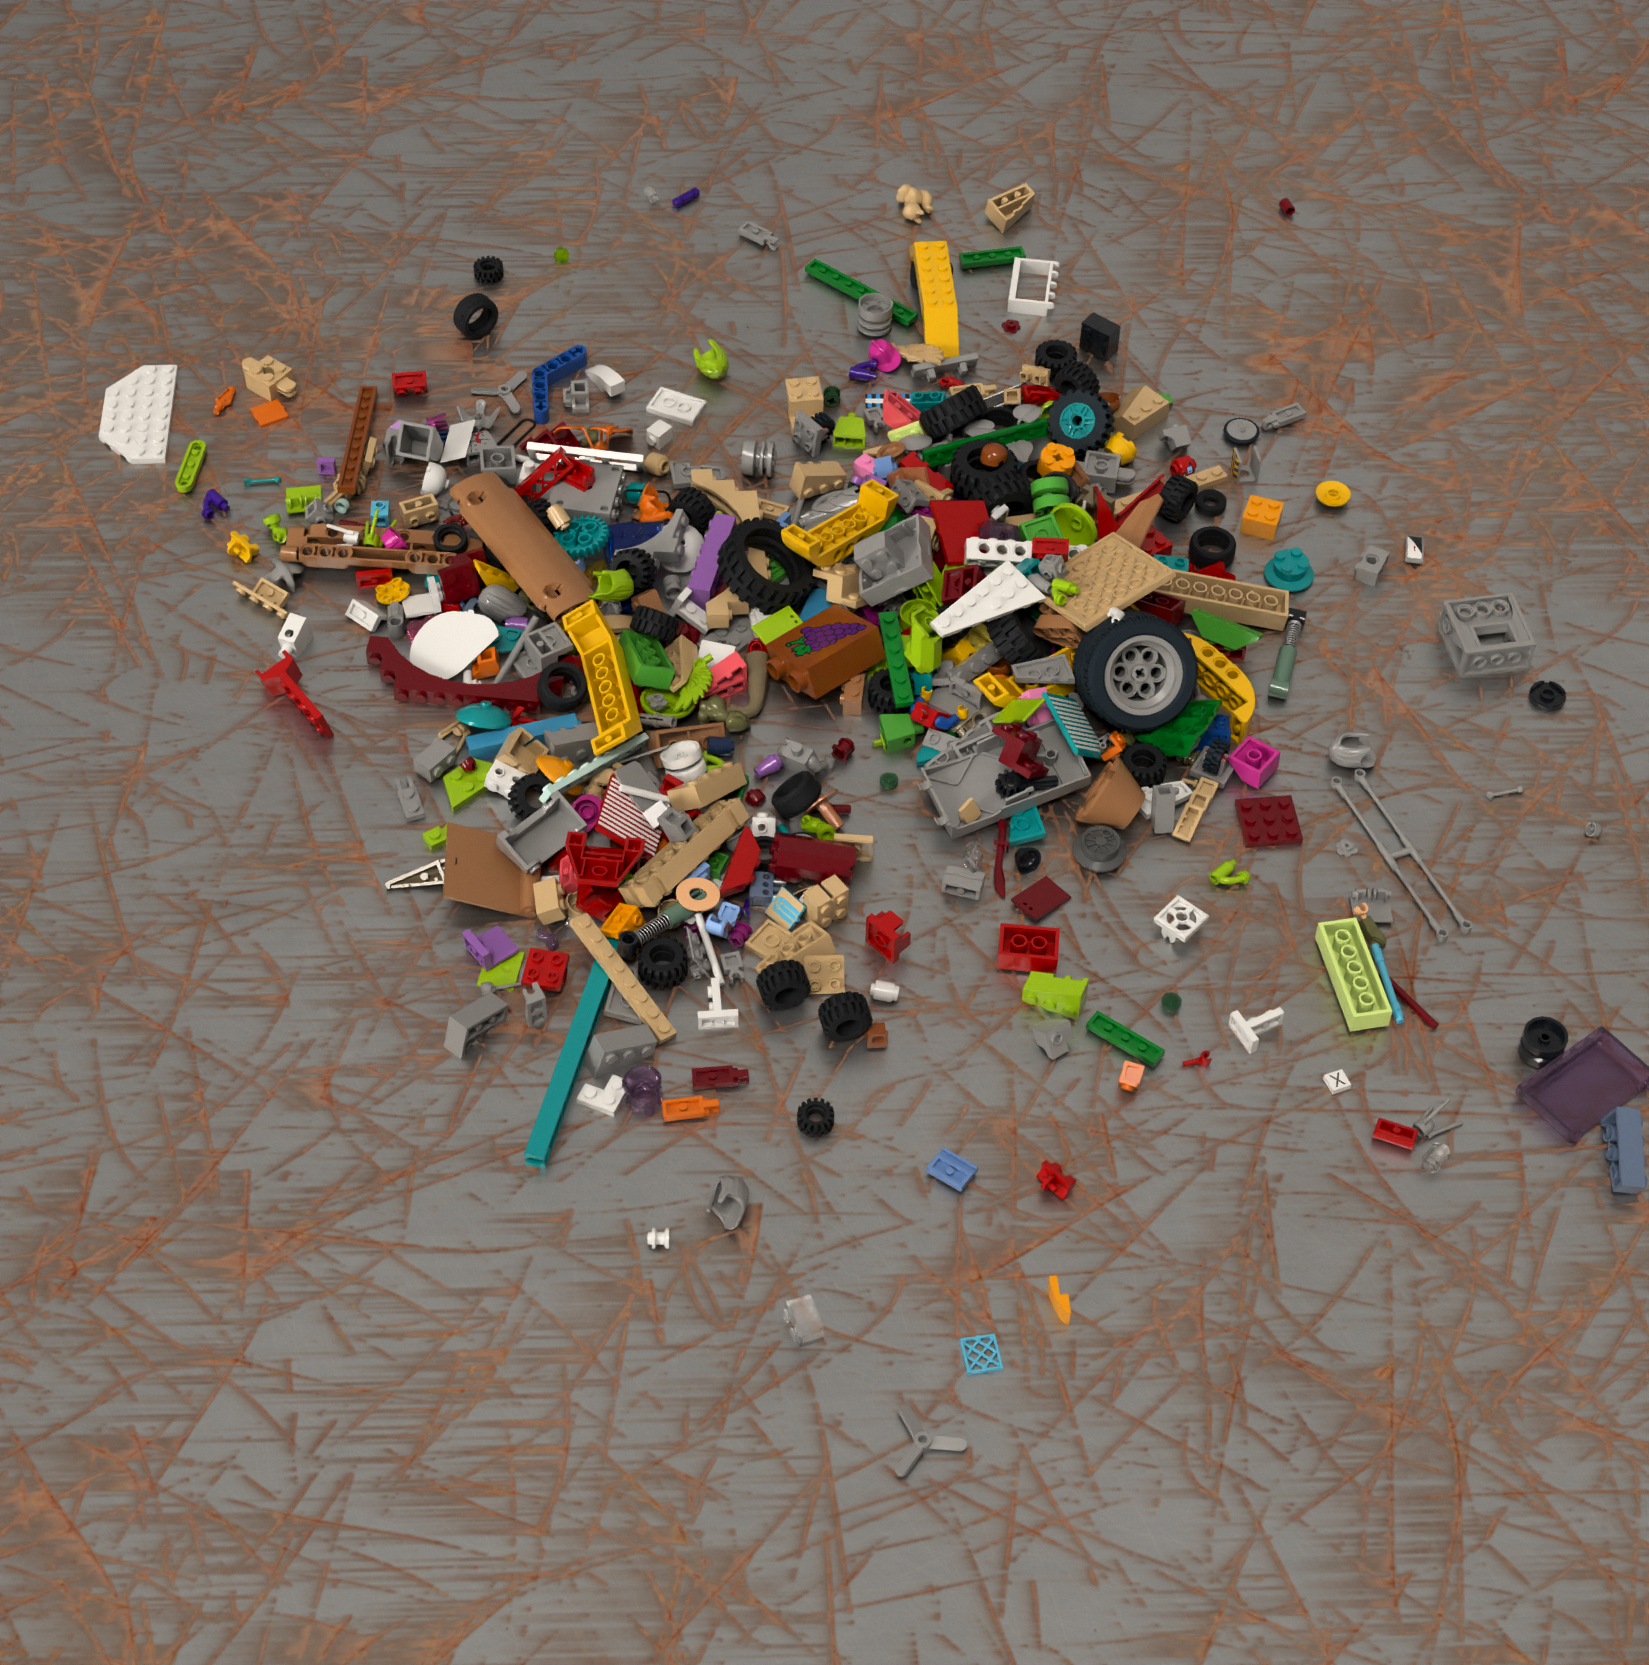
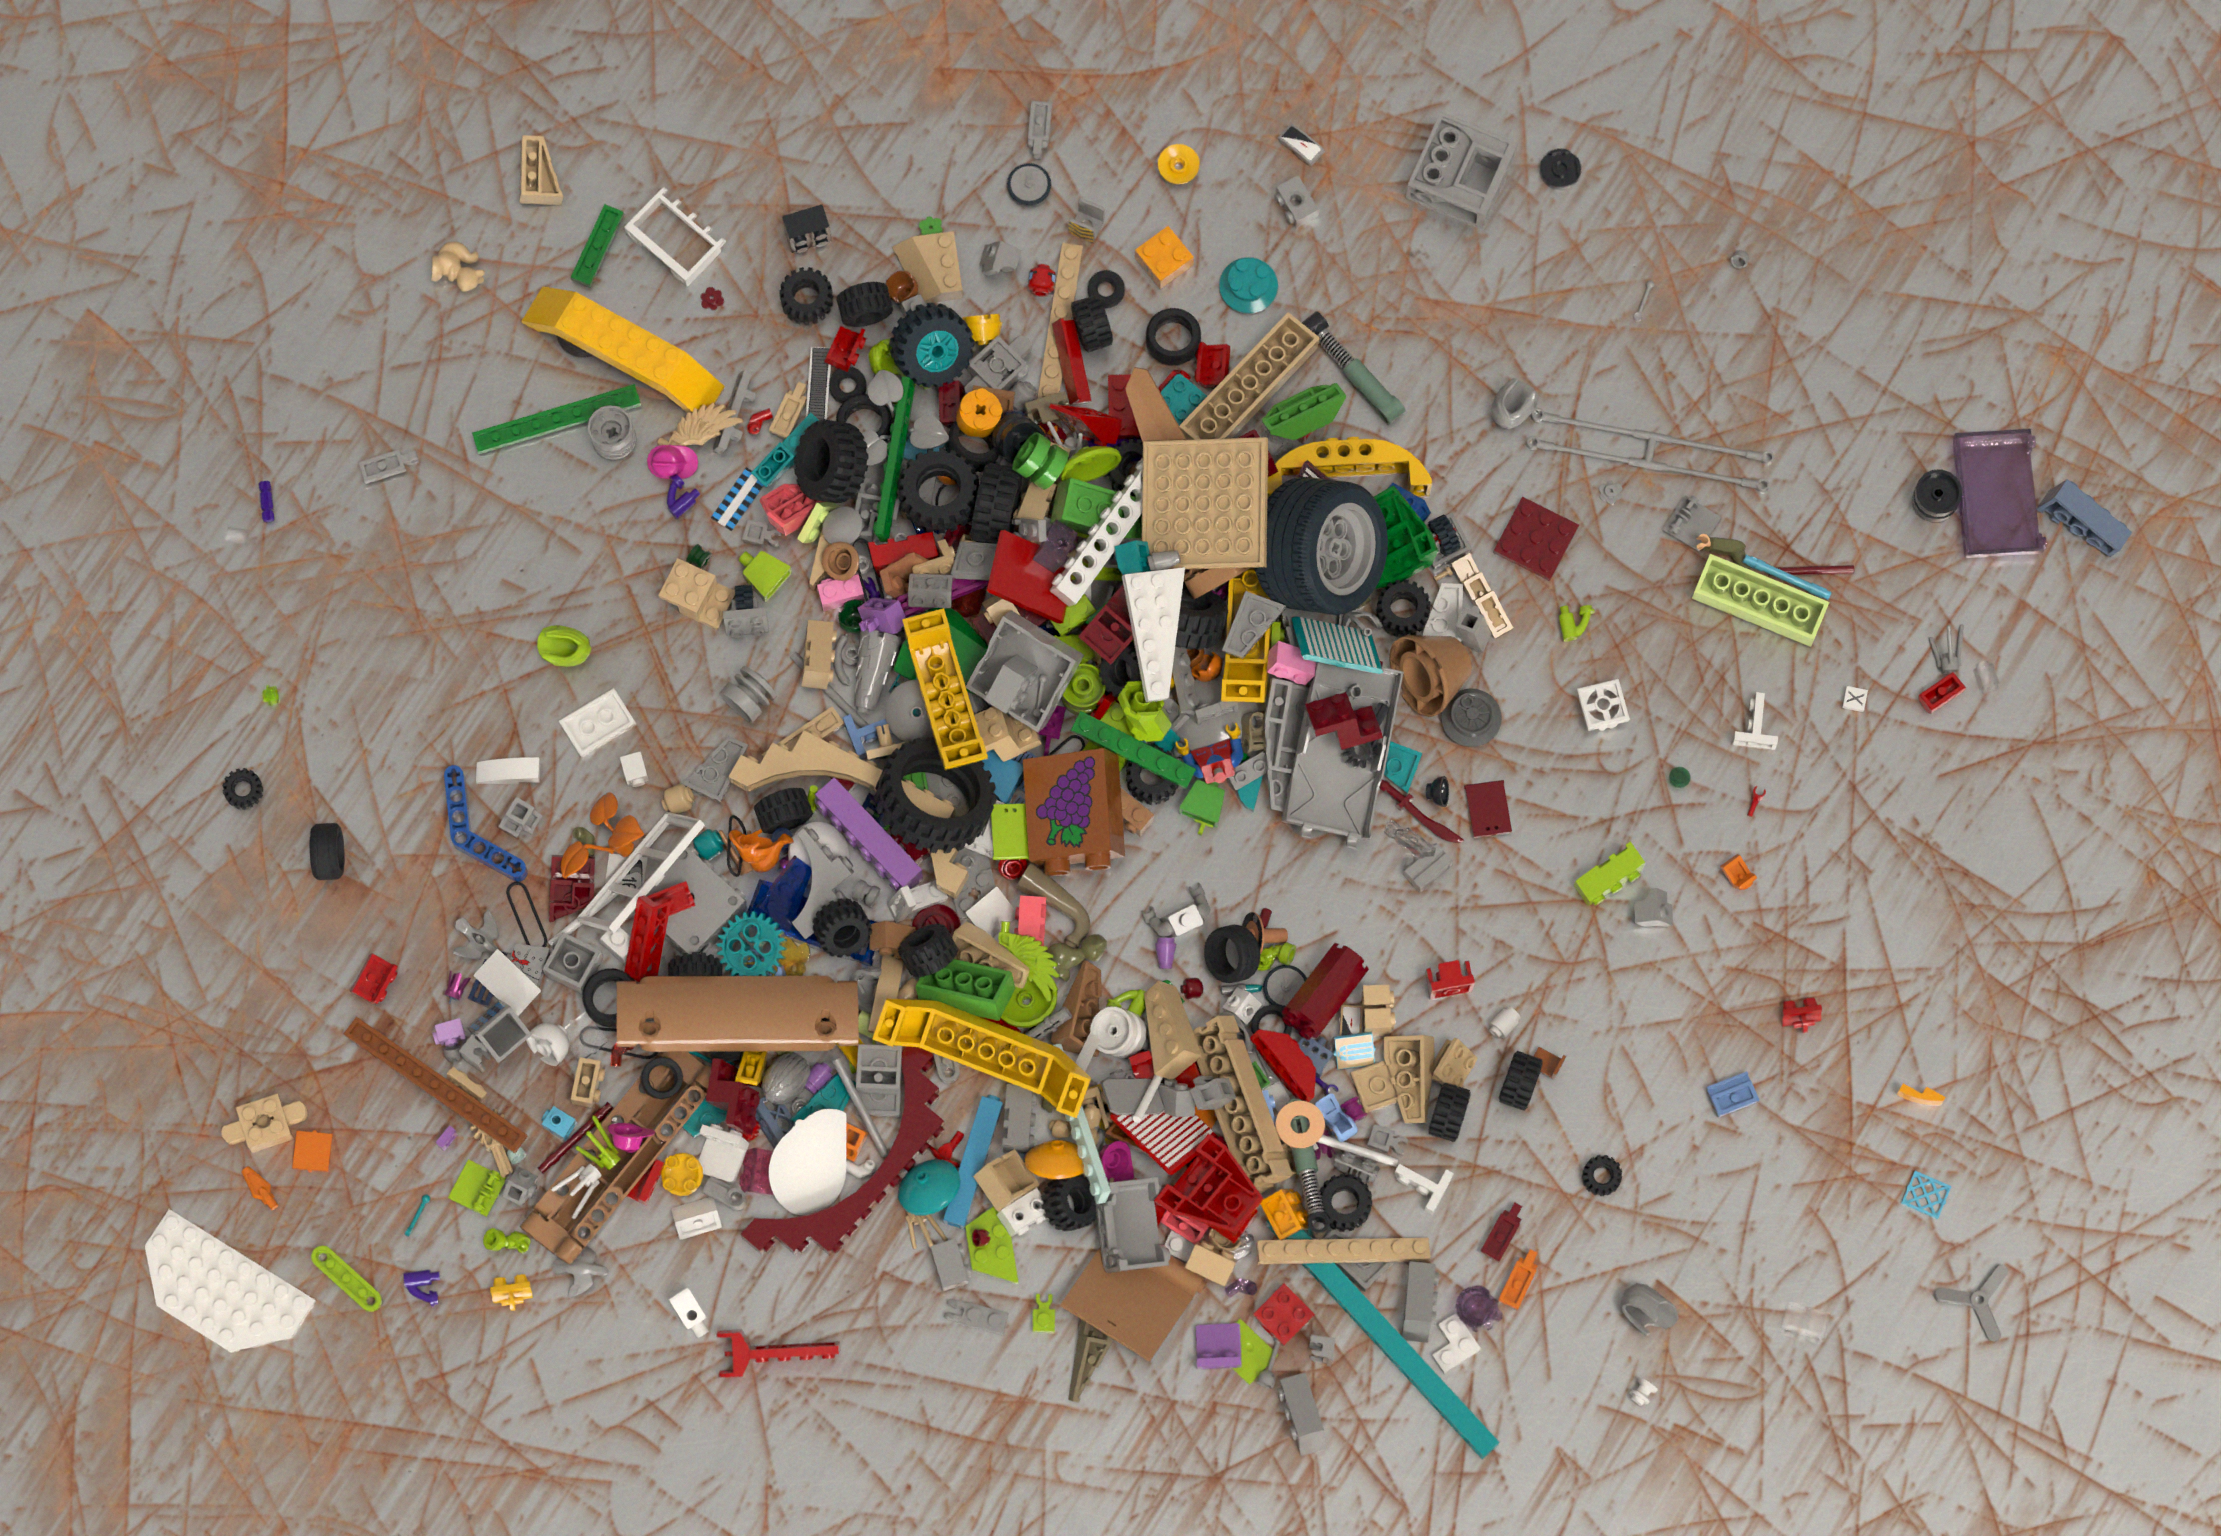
camera: 55 degrees left, 25 degrees up
tan bracket [232,577,291,620] -> none
light grey piece [471,370,527,414] -> none
black tyre [537,661,587,712] -> none
tan brick [546,503,571,531] -> none
lime hair [588,569,634,602] -> none
light grey plate [646,694,668,711] -> none
dark blue brick [707,736,735,756] -> none
dark red brick [831,738,855,763] -> none
tan tile [834,833,873,862] -> none
medium blue brick [873,455,899,483] -> none
clear green plate [880,772,898,790] -> none
tan slope [959,797,981,824] -> none
dark orange hair [980,443,1008,467] -> none
lime container [992,698,1045,723] -> none
red brick [997,923,1060,974] -> none
tan slope [1004,388,1021,405] -> none
tan hips [1019,364,1051,387] -> none
red bracket [1032,537,1069,562] -> none
light grey brick [1038,554,1067,584] -> none
lime plant [1051,578,1080,606] -> none
green plate [1086,1010,1165,1068] -> none
orange bracket [1101,730,1126,762] -> none
white arm [1107,607,1125,623] -> none
dark pink slope [1228,735,1280,789] -> none

